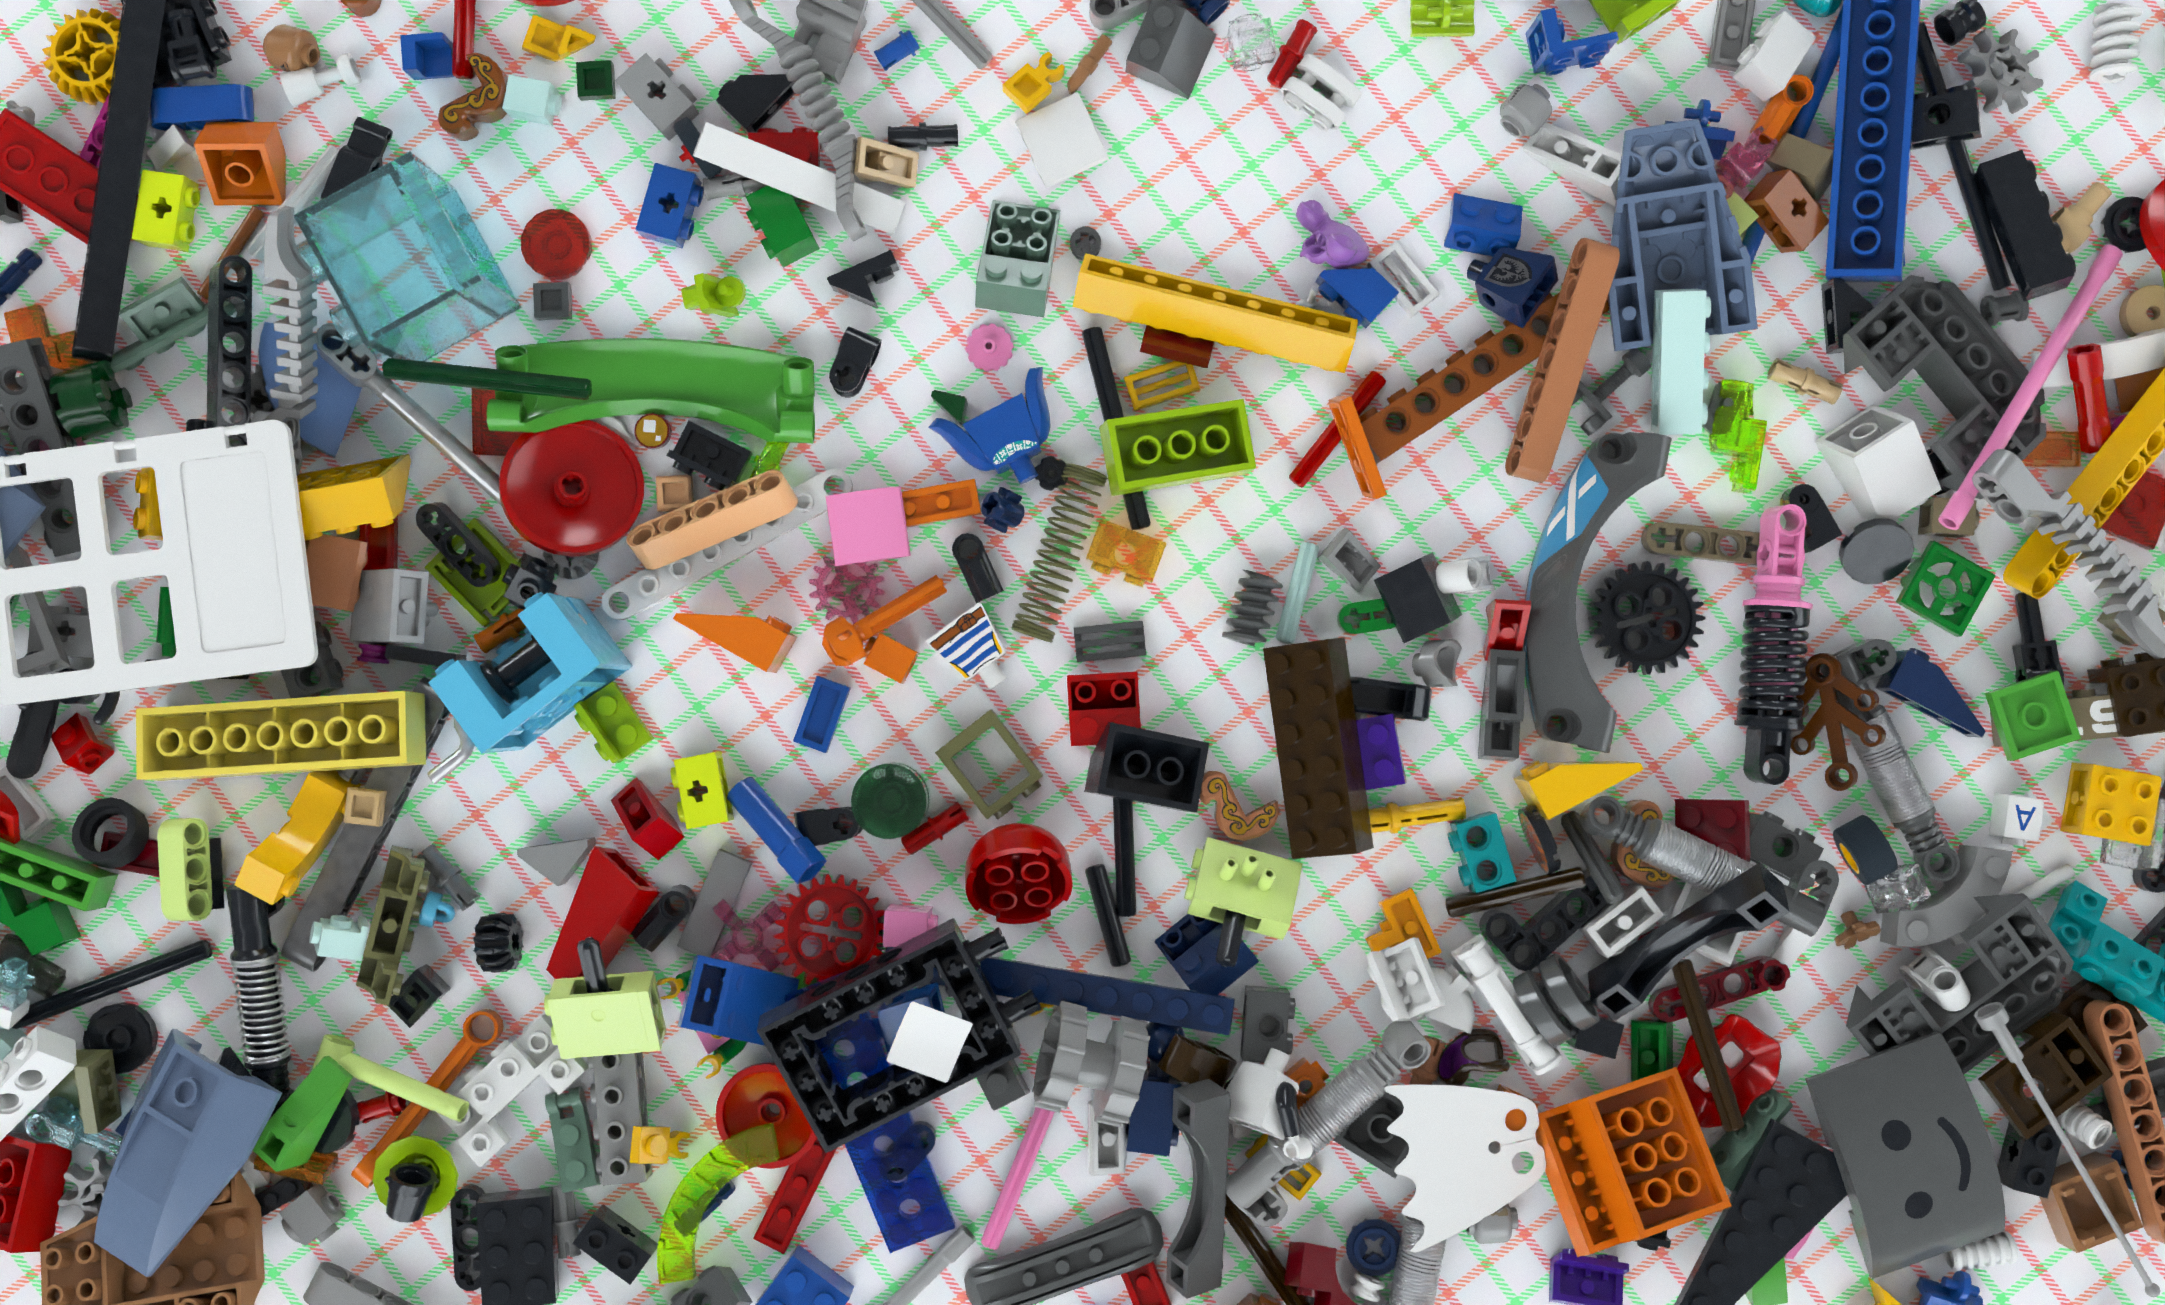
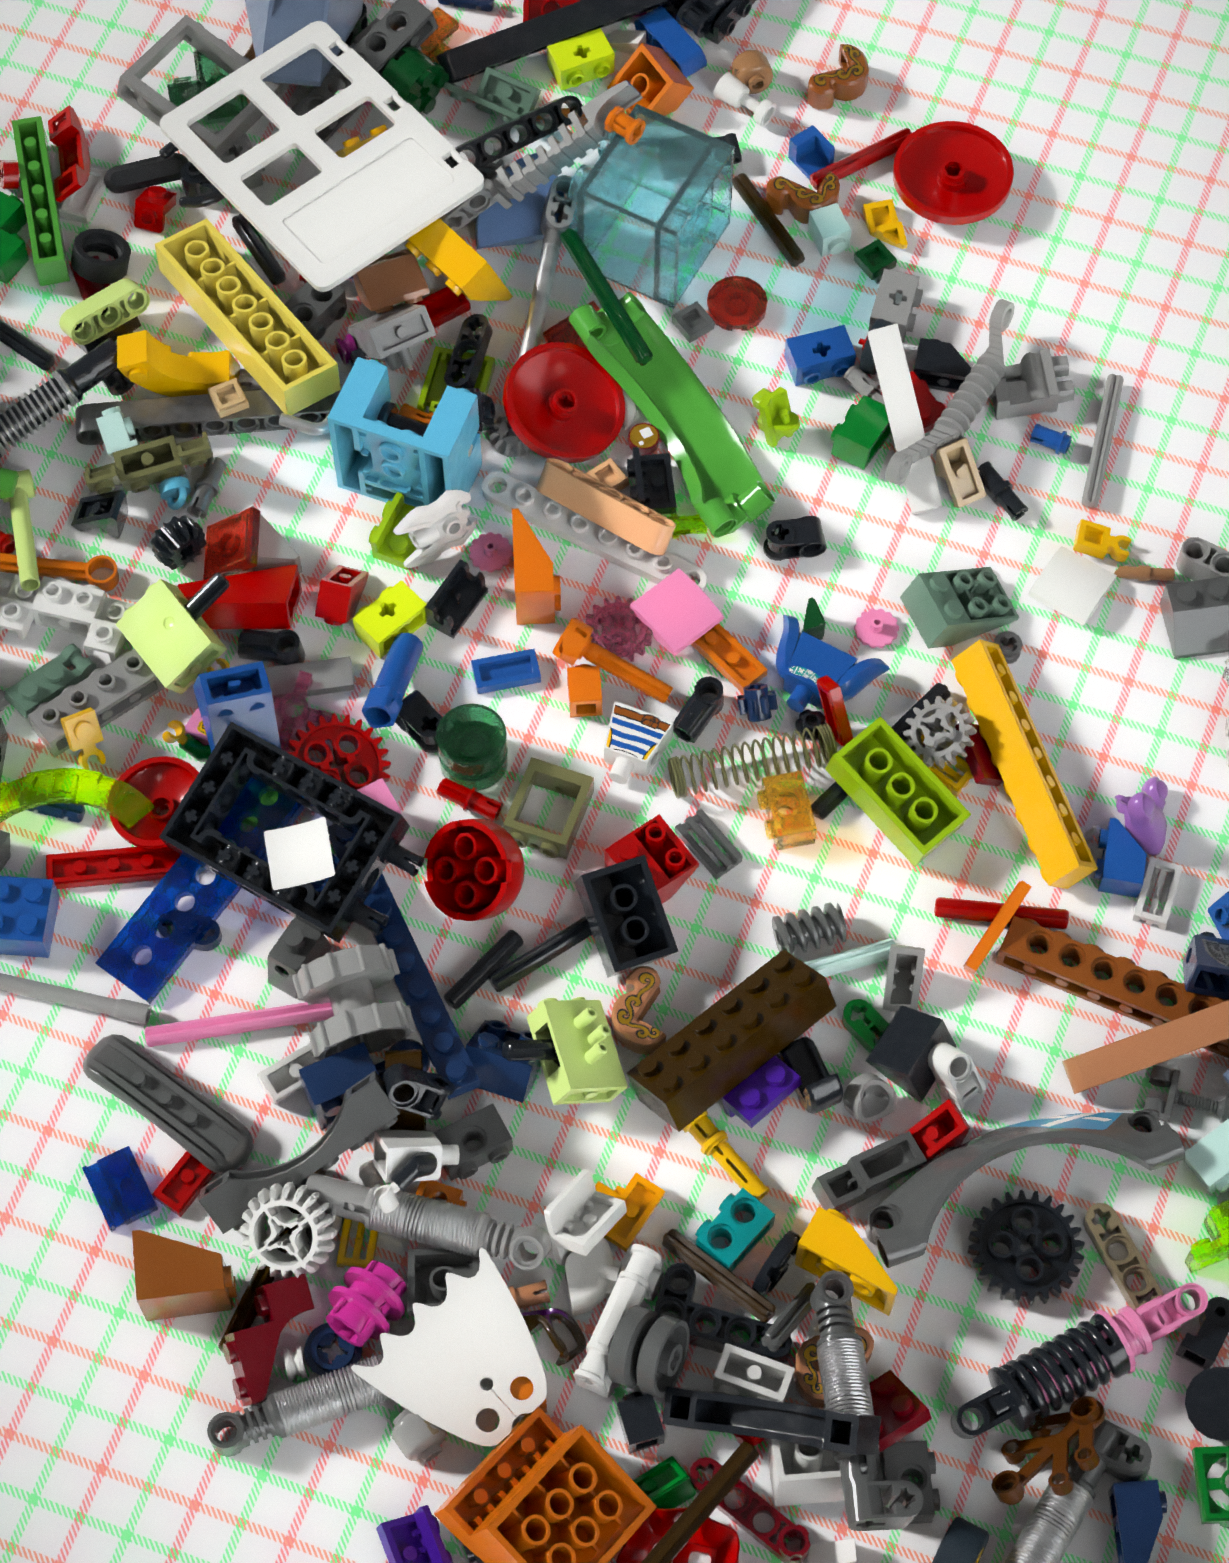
camera: 55 degrees right, 25 degrees down
black slope [827,250,900,308] -> none
none -> clear red tile [203,506,261,580]
none -> white gear [239,1182,338,1279]
none -> dark pink piece [326,1260,407,1347]
none -> black piece [383,1063,455,1120]
none -> white piece [393,490,478,568]
none -> black hinge [425,559,489,639]
none -> bright pink piece [469,532,512,573]
none -> orange bush [604,106,646,145]
none -> dark brown axle [732,173,805,267]
none -> red tile [816,675,853,747]
none -> light grey gear [903,696,977,769]

